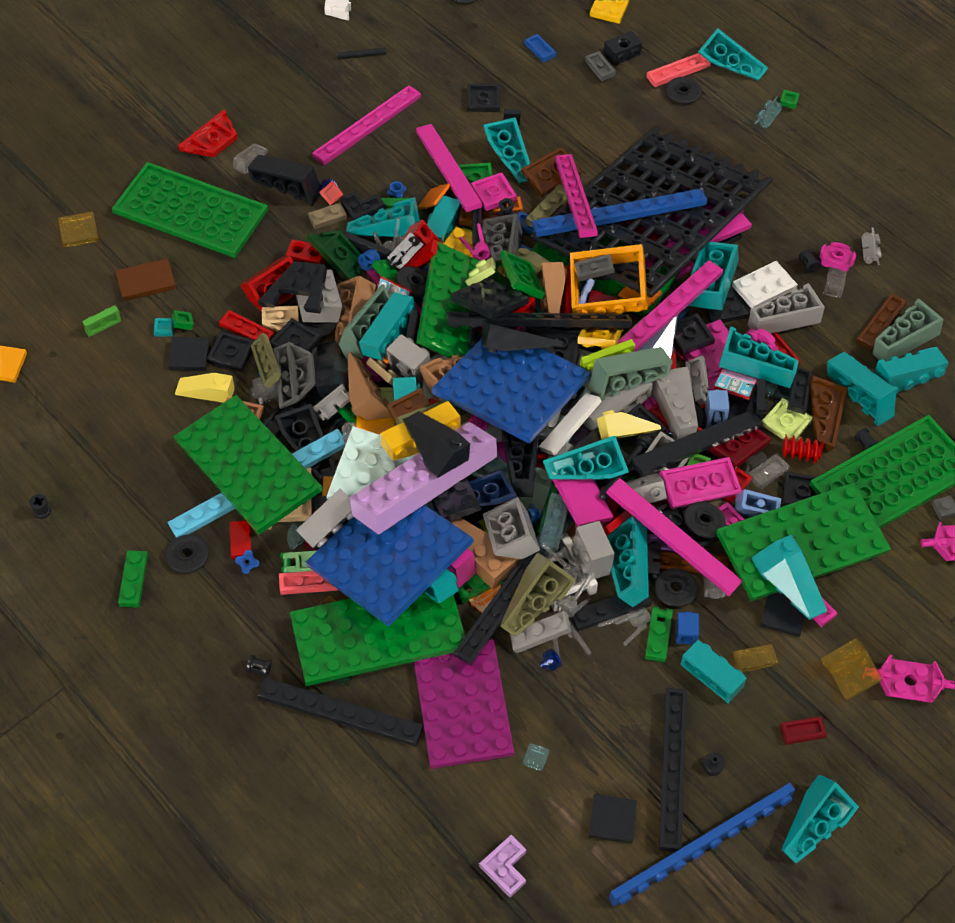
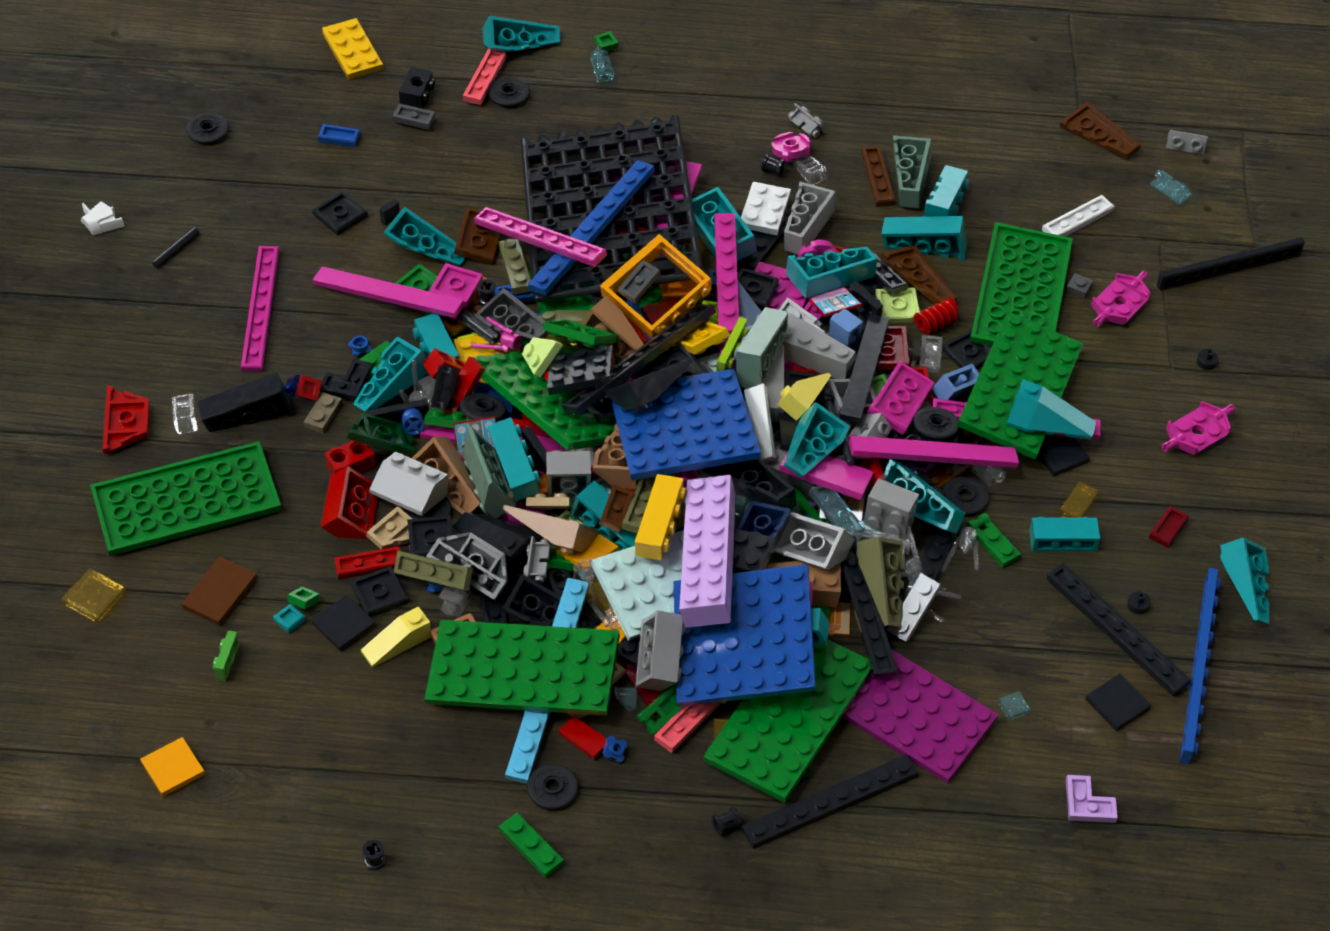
camera: 45 degrees left, 5 degrees down
black wing [258,261,327,314] -> none
black wedge [403,411,470,478] -> none
orange piece [417,183,451,211] -> none
clear blue tile [540,649,562,671] -> none
blue brick [676,611,699,645] -> none
clear yellow bracket [821,638,882,700] -> none
black bush [854,428,878,451] -> none

